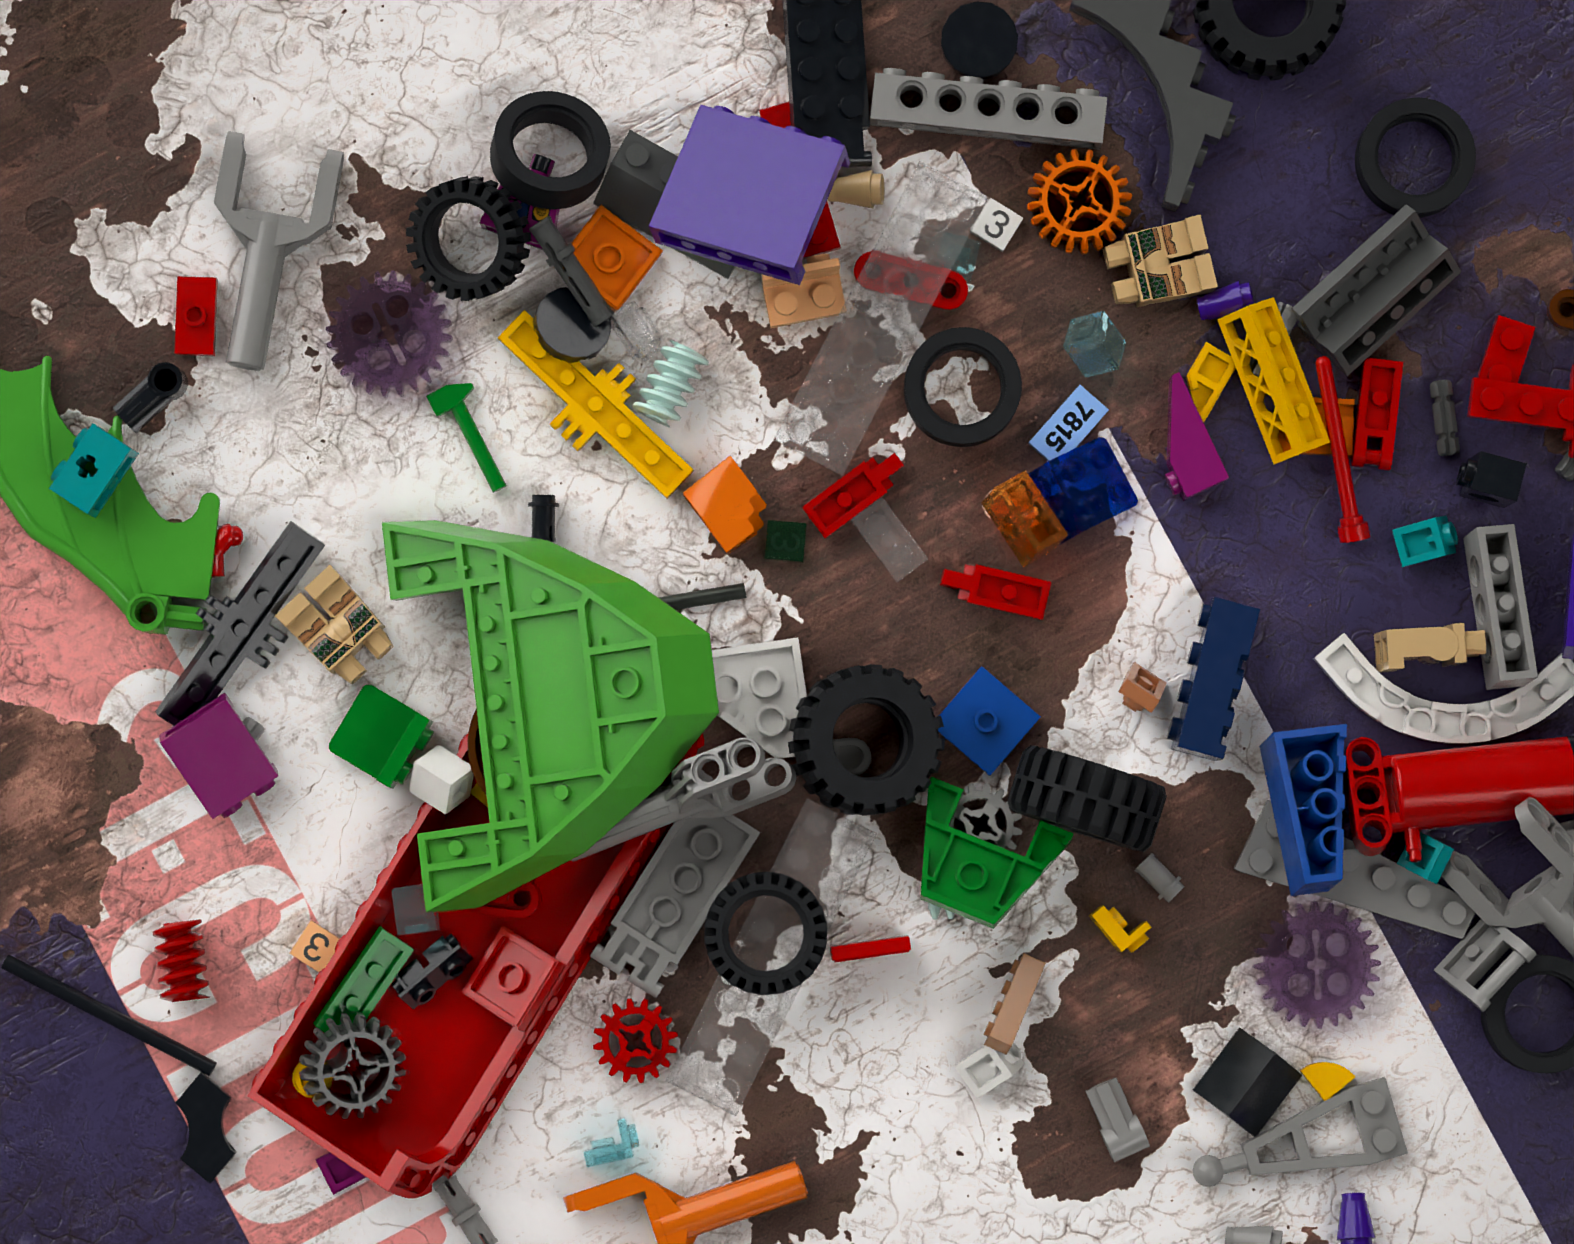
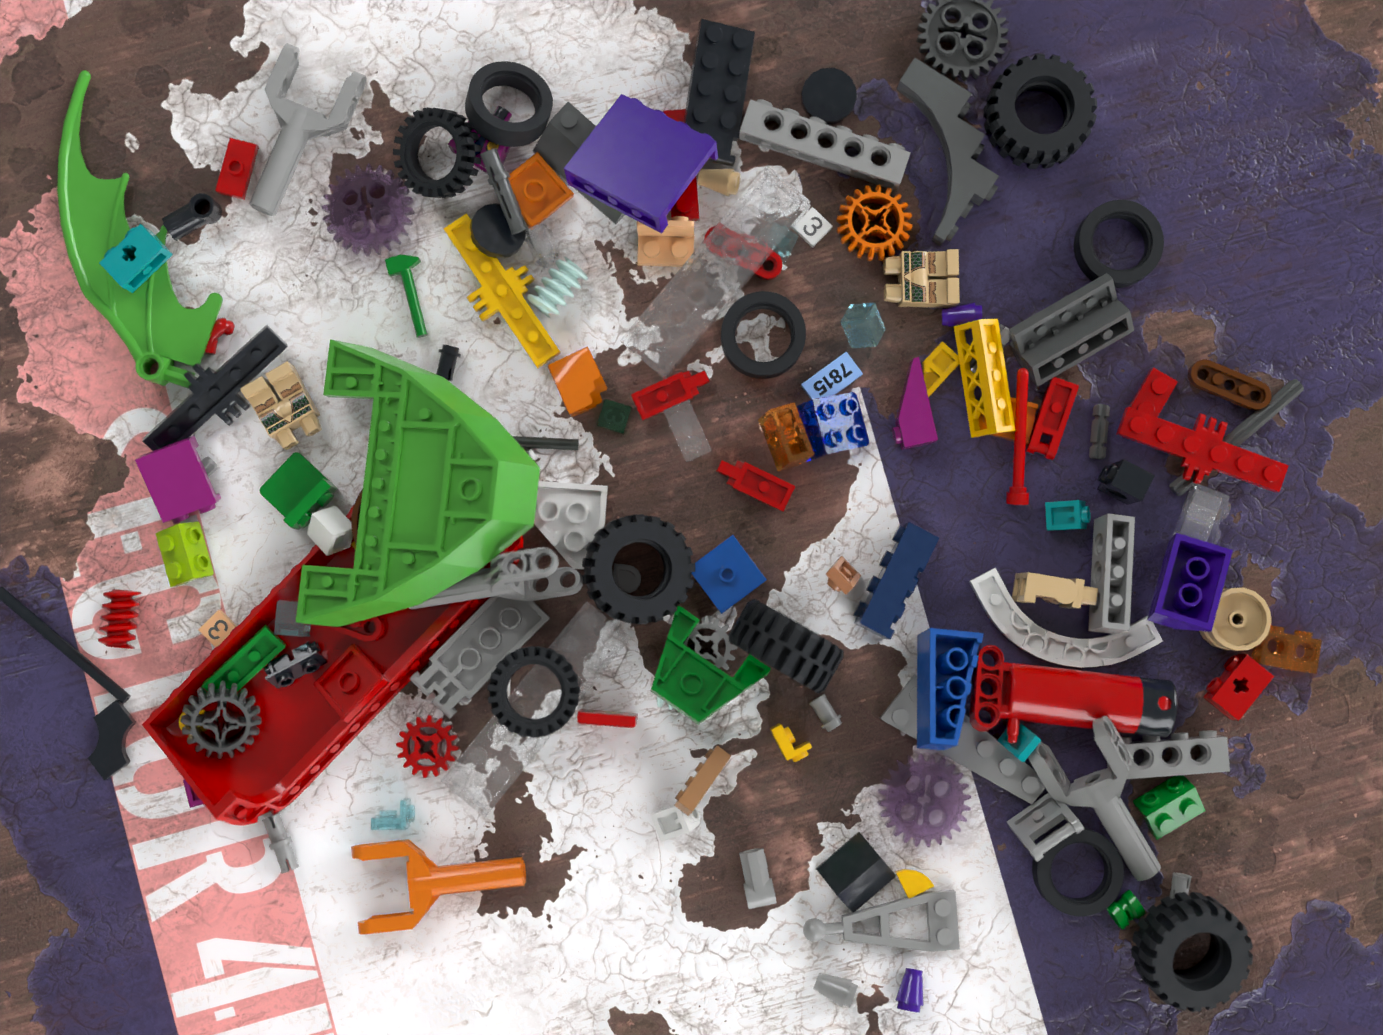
camera: 15 degrees right, 0 degrees up
none -> lime bracket [155,521,214,587]

